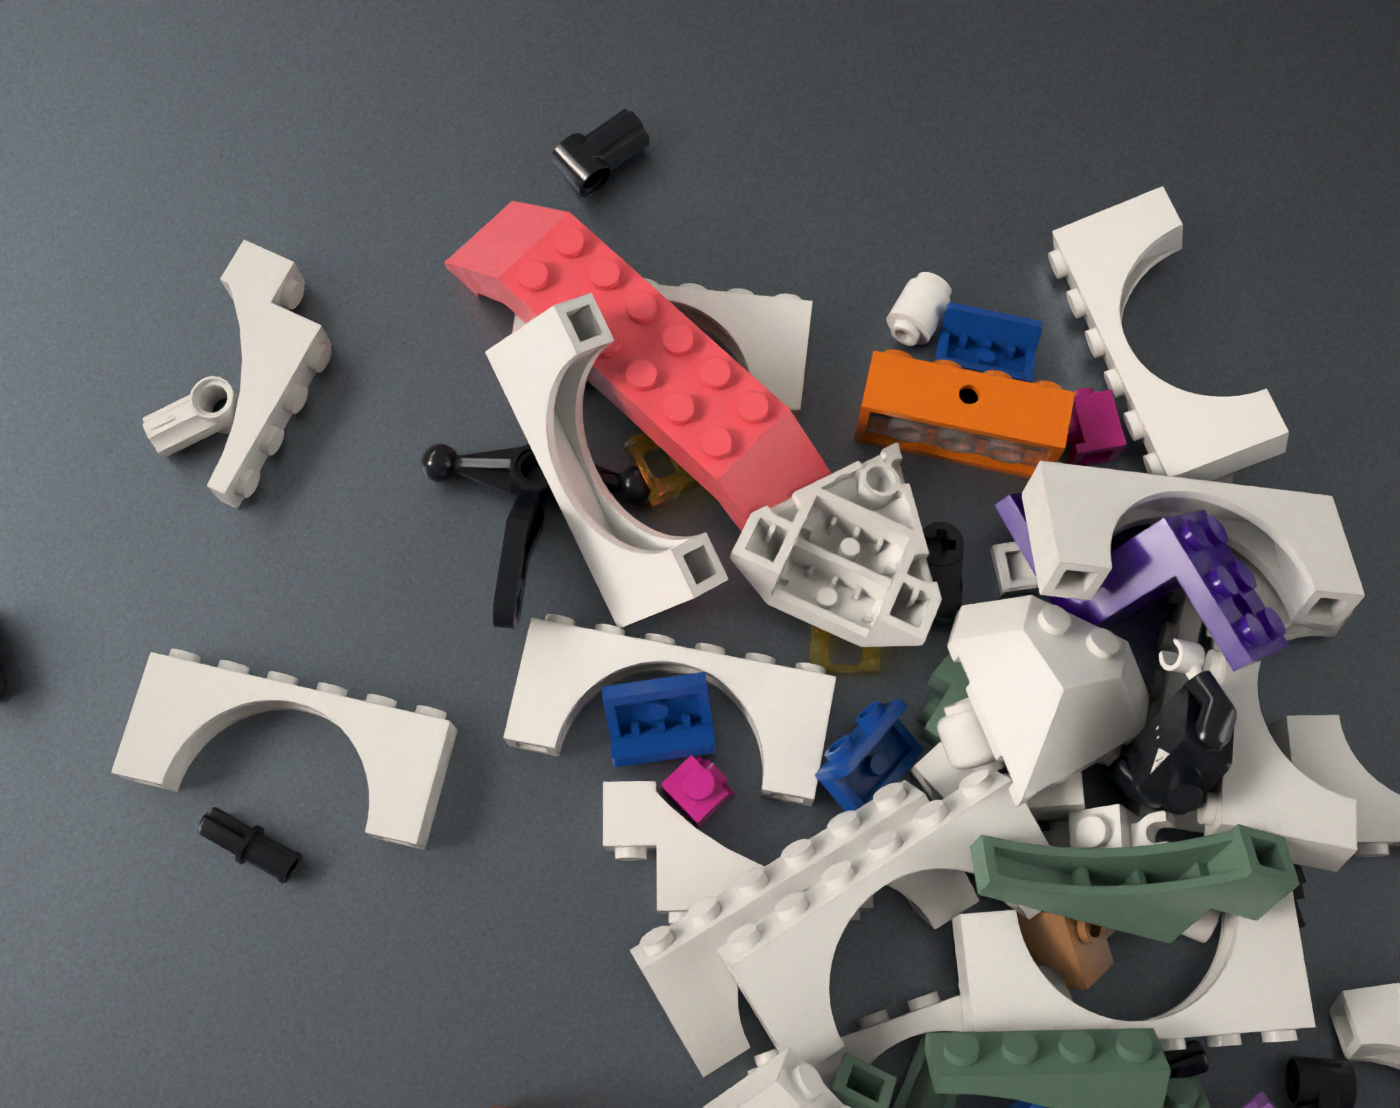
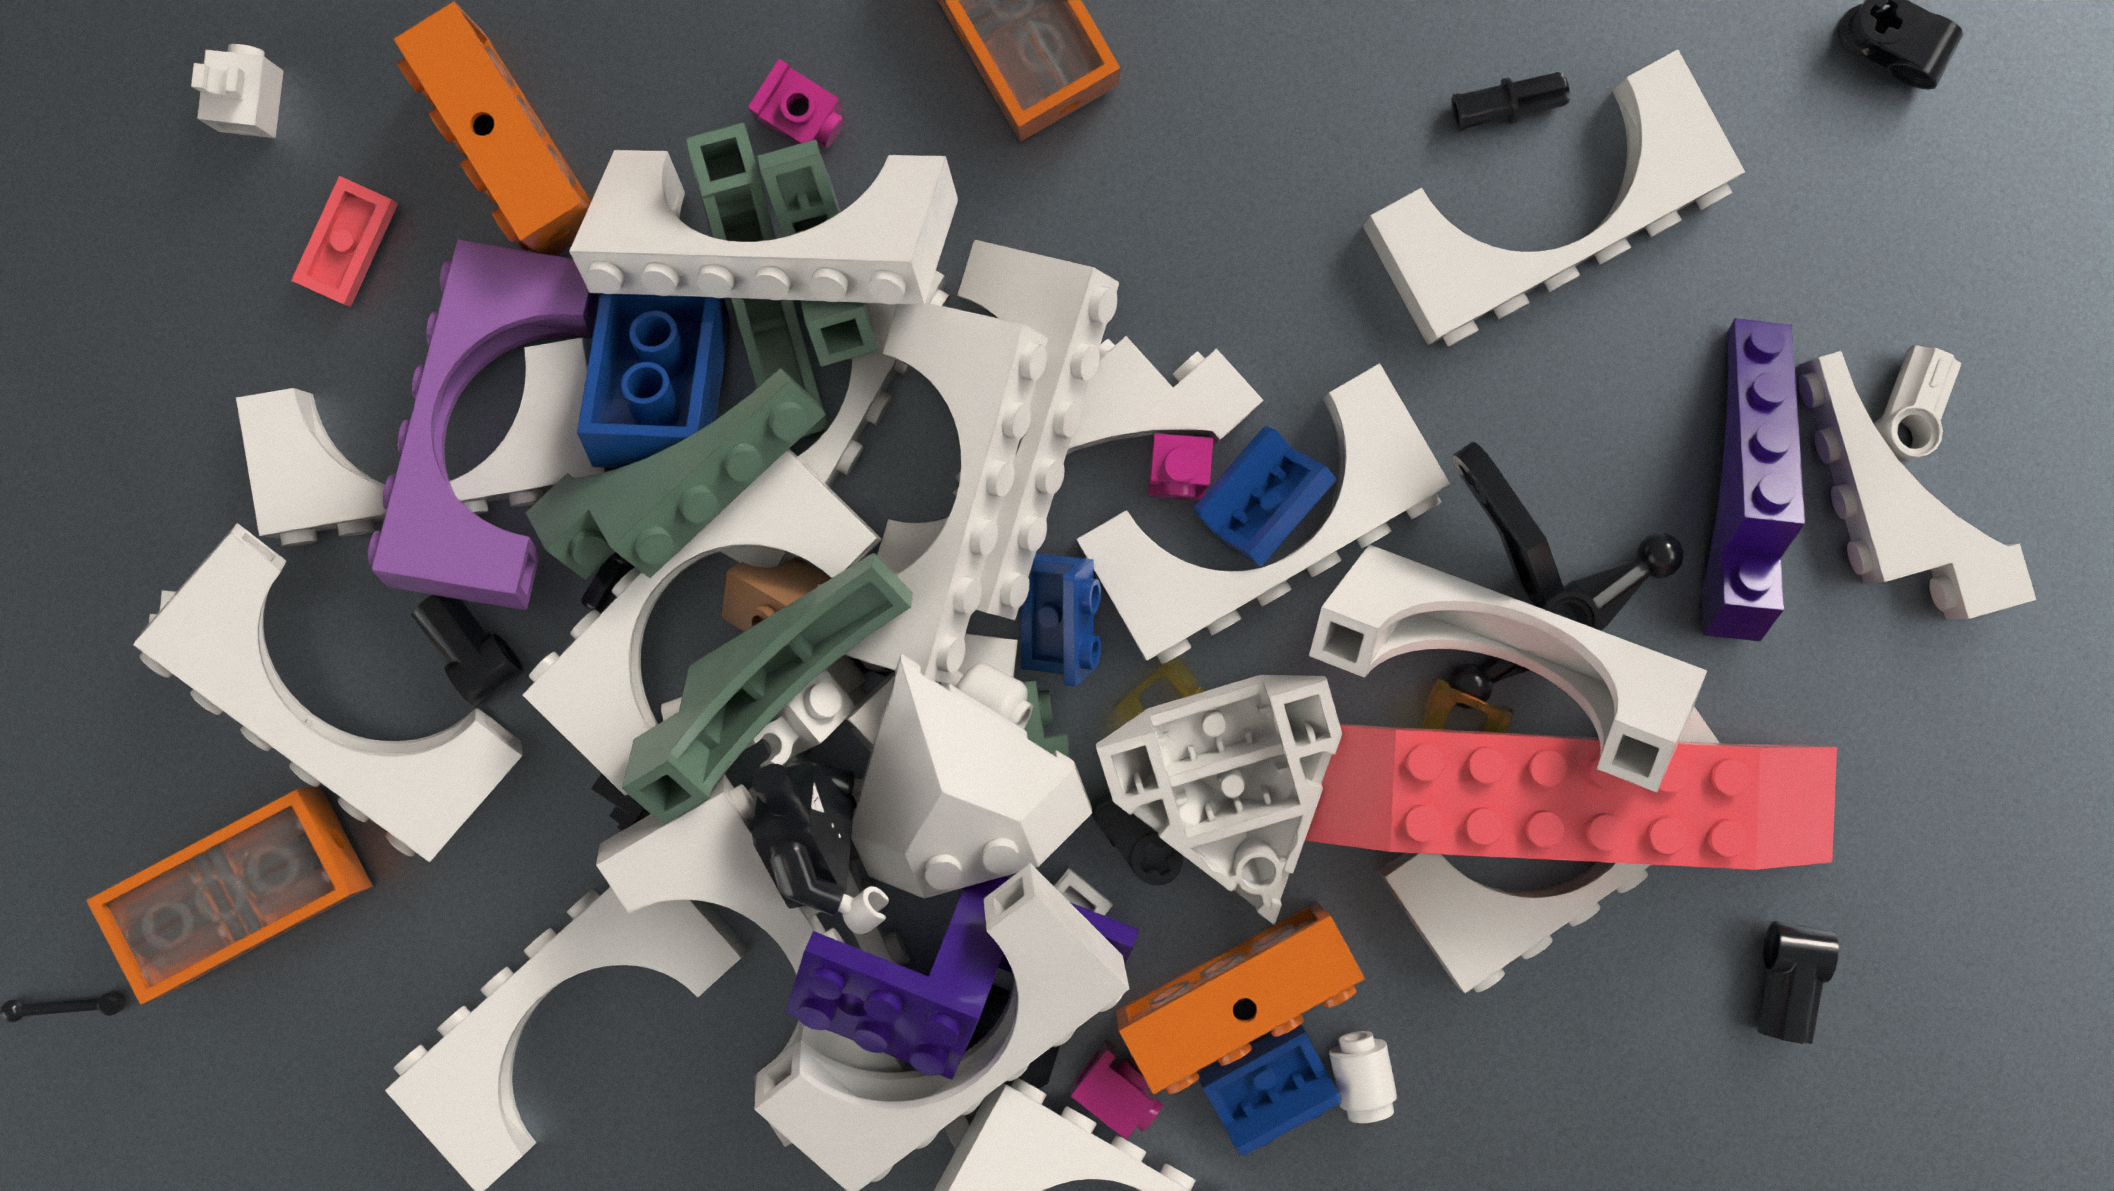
camera: 140 degrees right, 15 degrees up
none -> dark purple arch [1701,318,1805,642]

